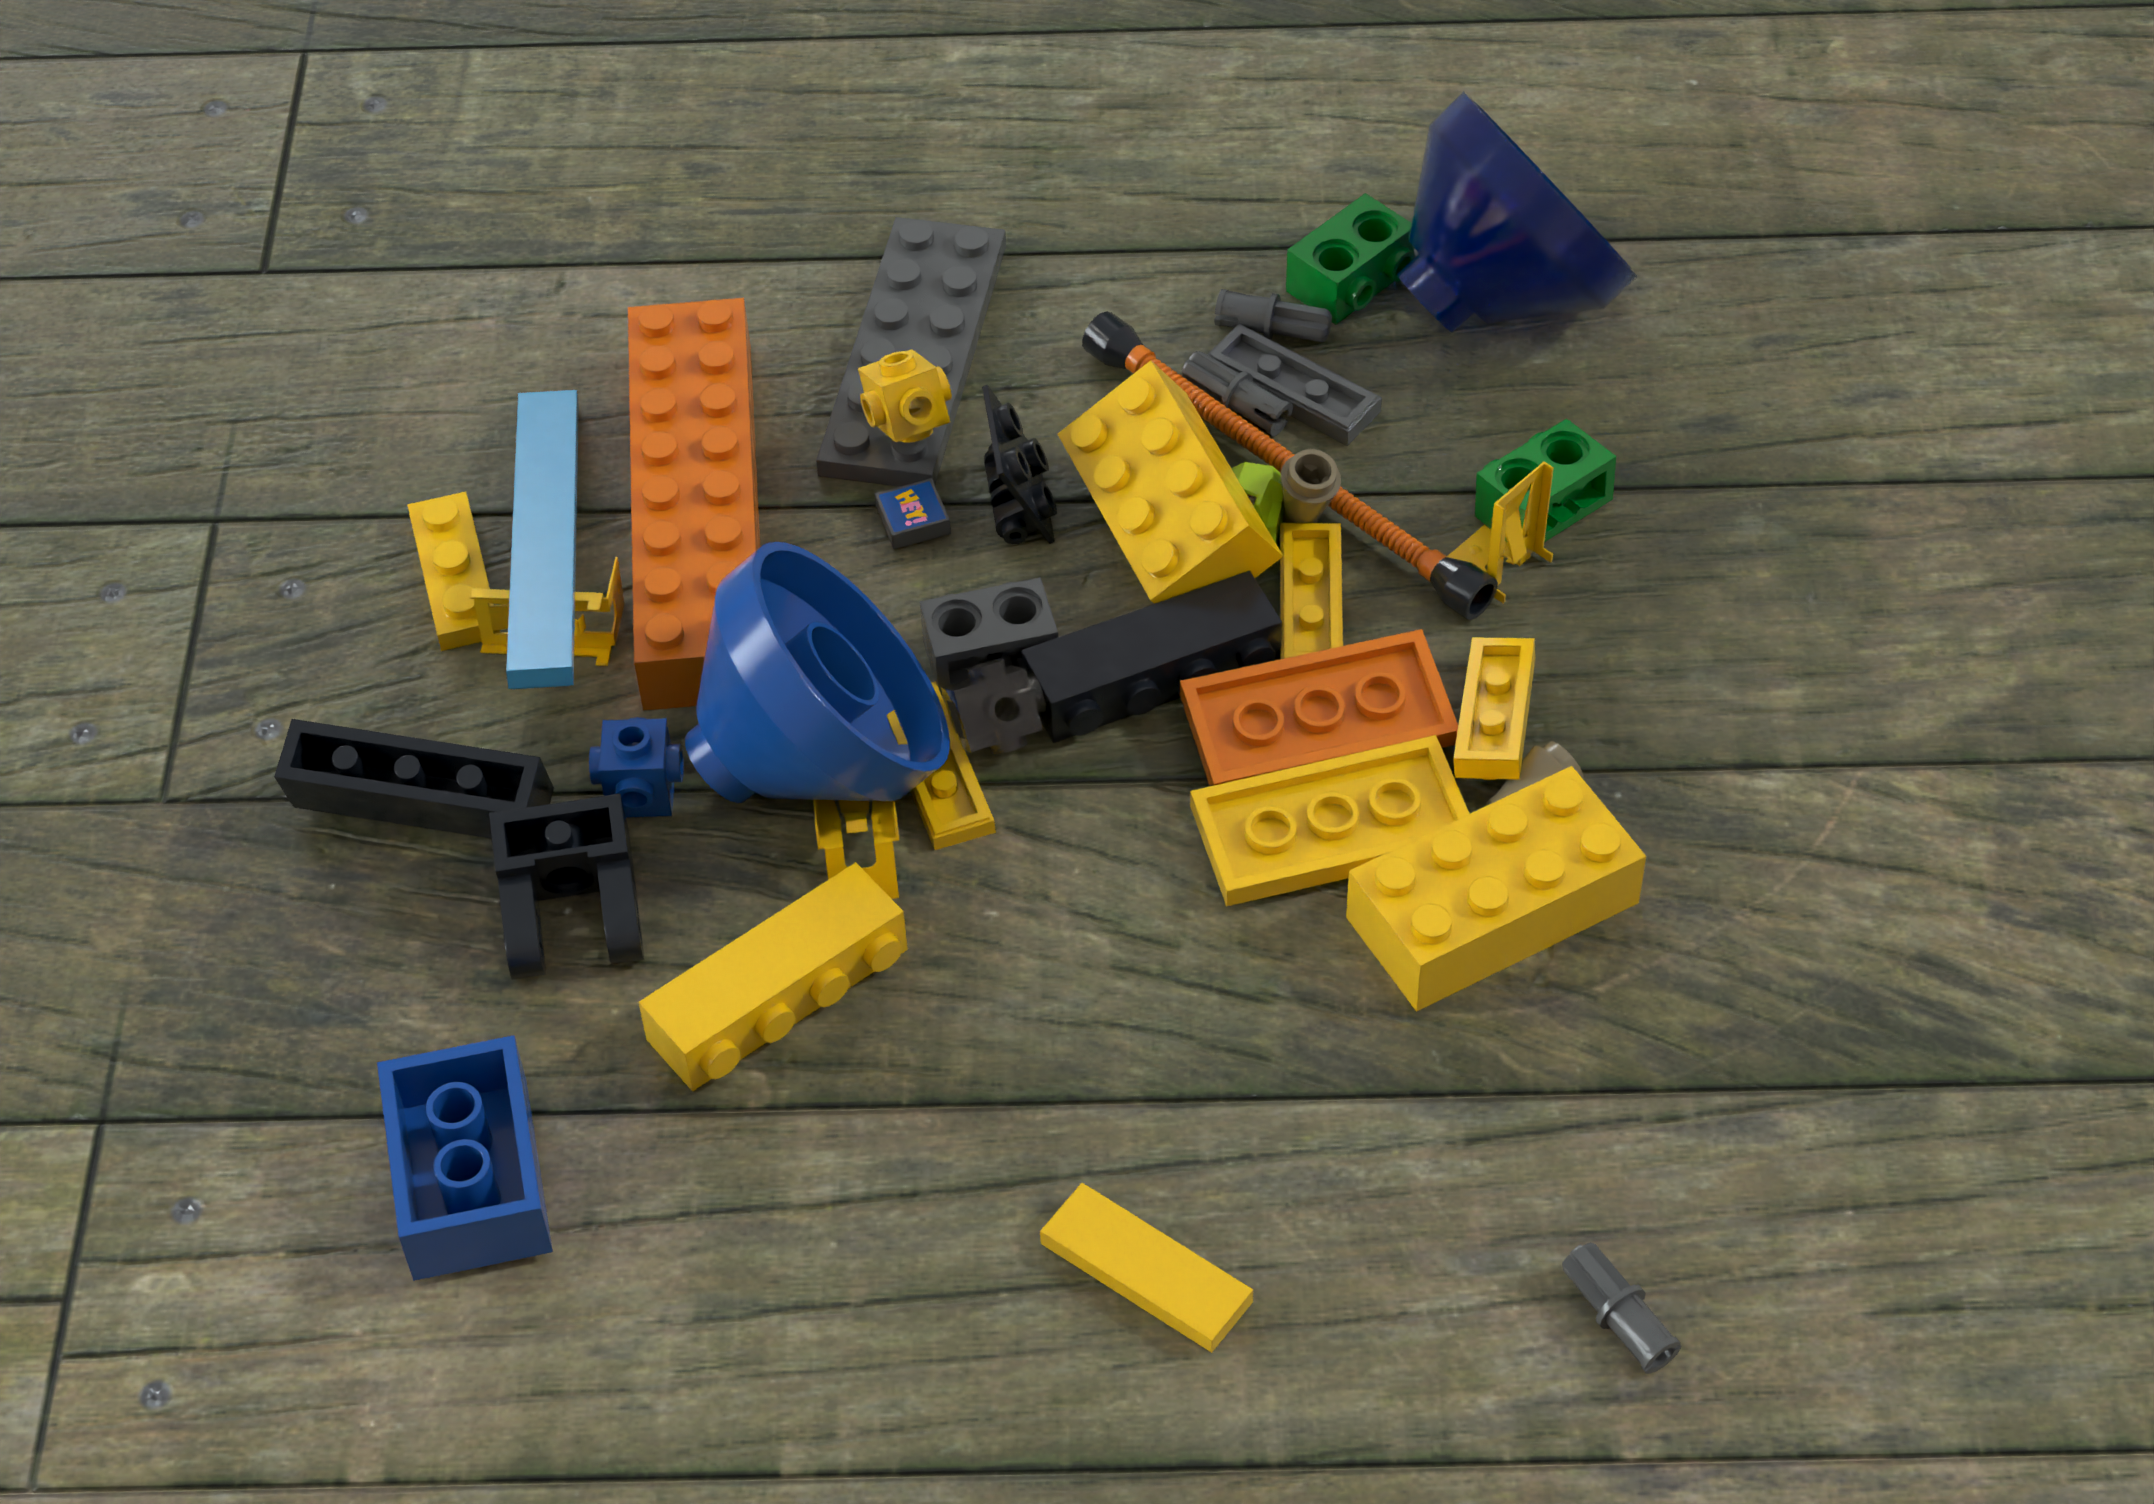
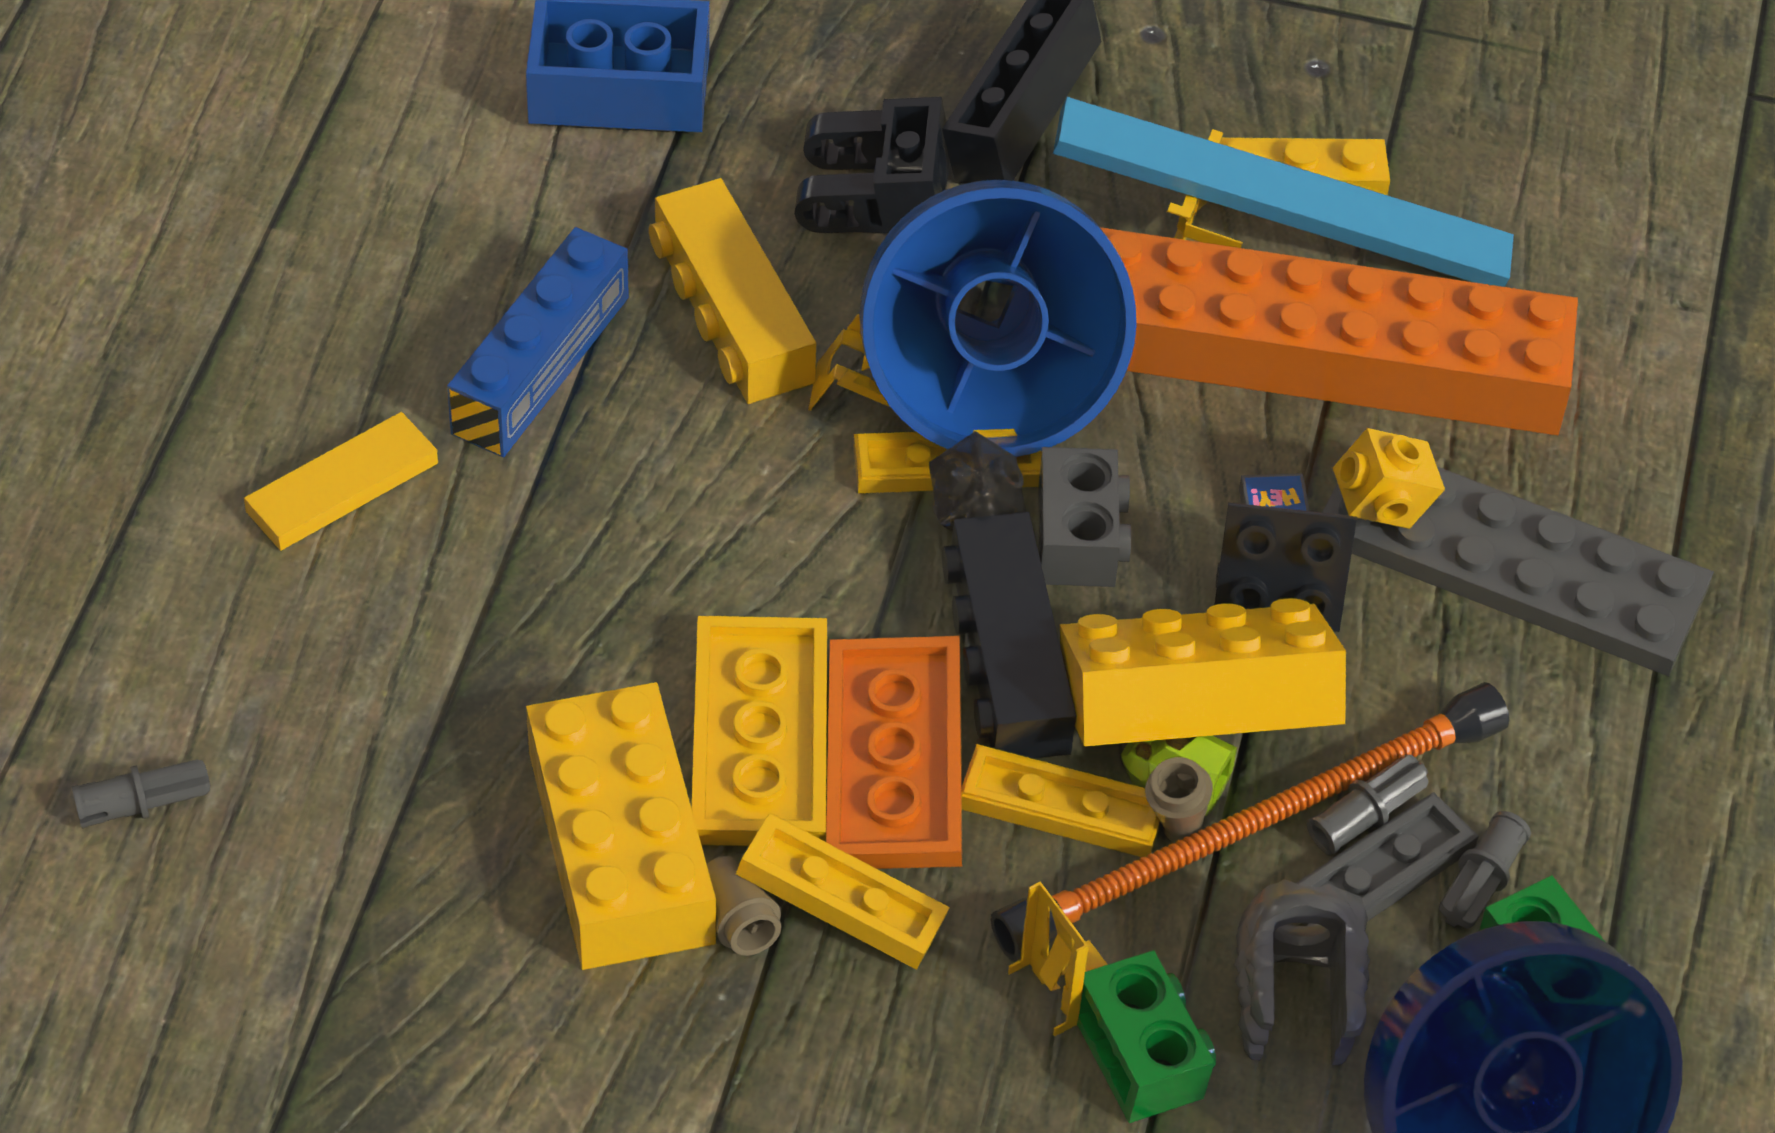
camera: 100 degrees right, 0 degrees up
none -> blue brick [447,227,629,458]
none -> dark grey piece [1234,879,1370,1066]

